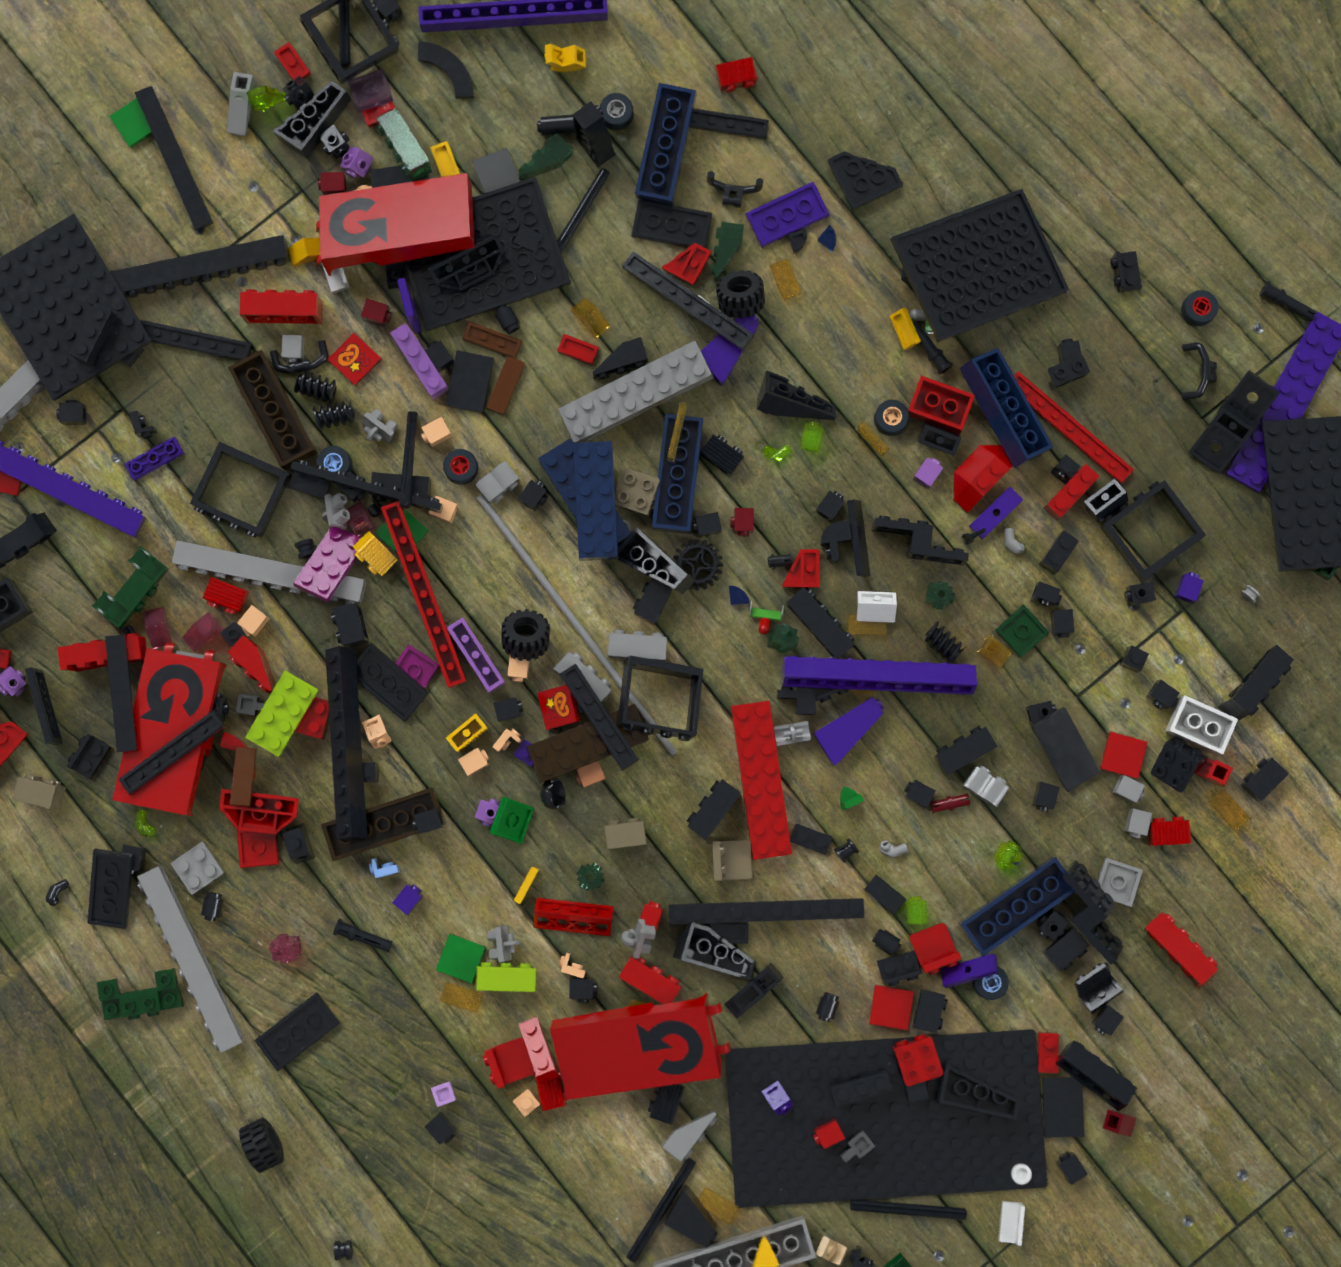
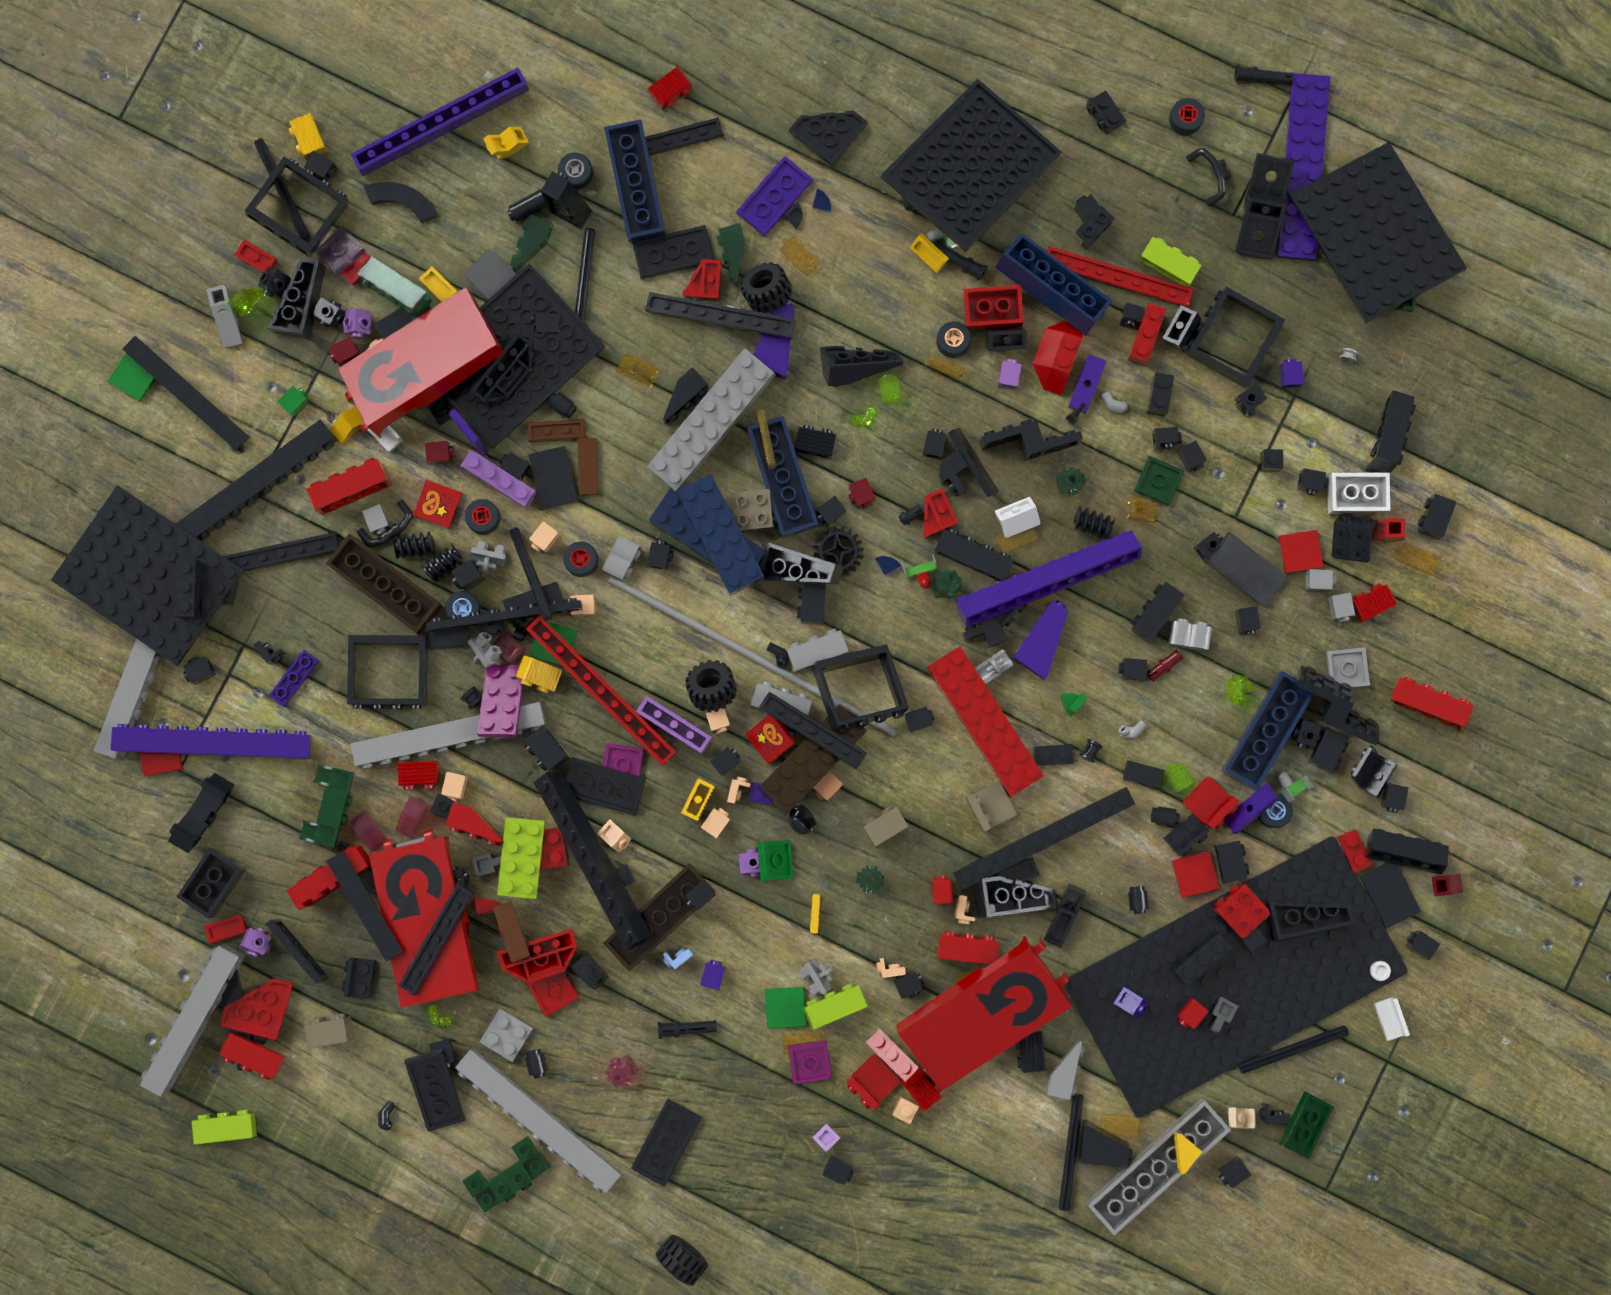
camera: 25 degrees left, 0 degrees up
red fence [533,898,614,936] -> none
red tile [557,334,599,366] -> none
light grey hips [621,919,656,959] -> none
black brick [687,779,741,840] -> none
black piece [707,171,764,208] -> none
none -> green brick [277,386,310,418]
none -> black brick [451,559,486,591]
none -> black wheel [465,499,501,535]
none -> black arm [766,642,789,668]
none -> magenta tile [788,1040,832,1084]
none -> black brick [904,706,935,733]
none -> light nougat bracket [954,895,975,924]
none -> lime brick [1139,237,1202,287]
none -> piece [1277,771,1314,802]

